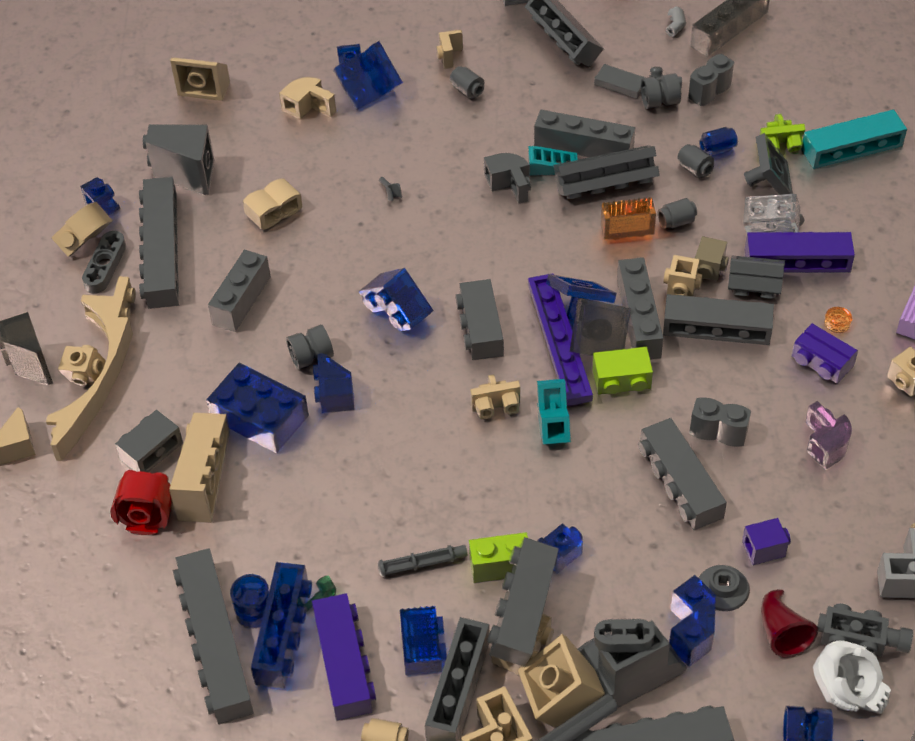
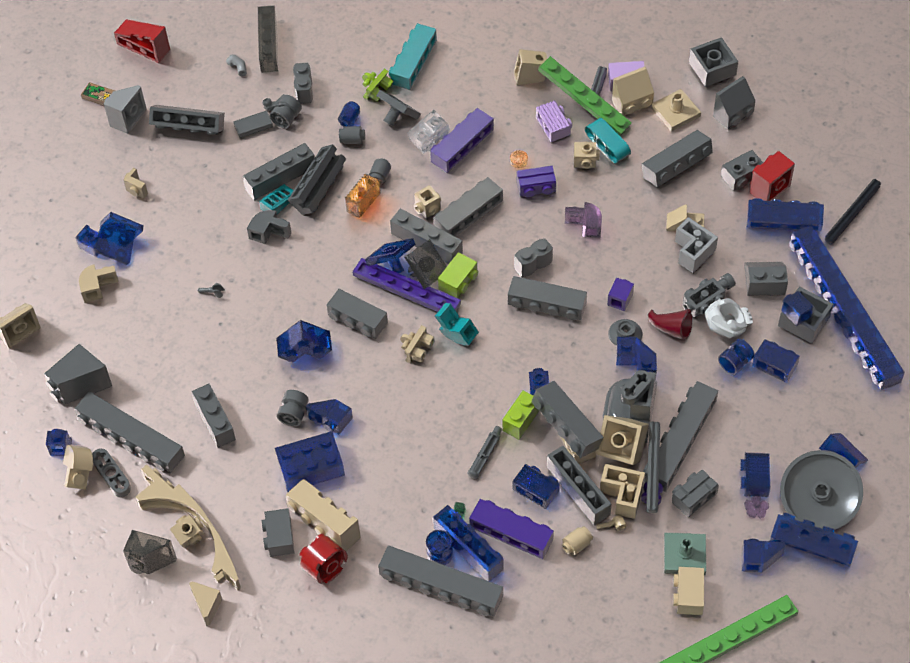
camera: 50 degrees left, 5 degrees up
tan brick [243,178,303,230] -> none
dark grey brick [450,66,485,99] -> none
dark tan brick [695,236,729,281] -> none
dark grey brick [728,255,785,298] -> none

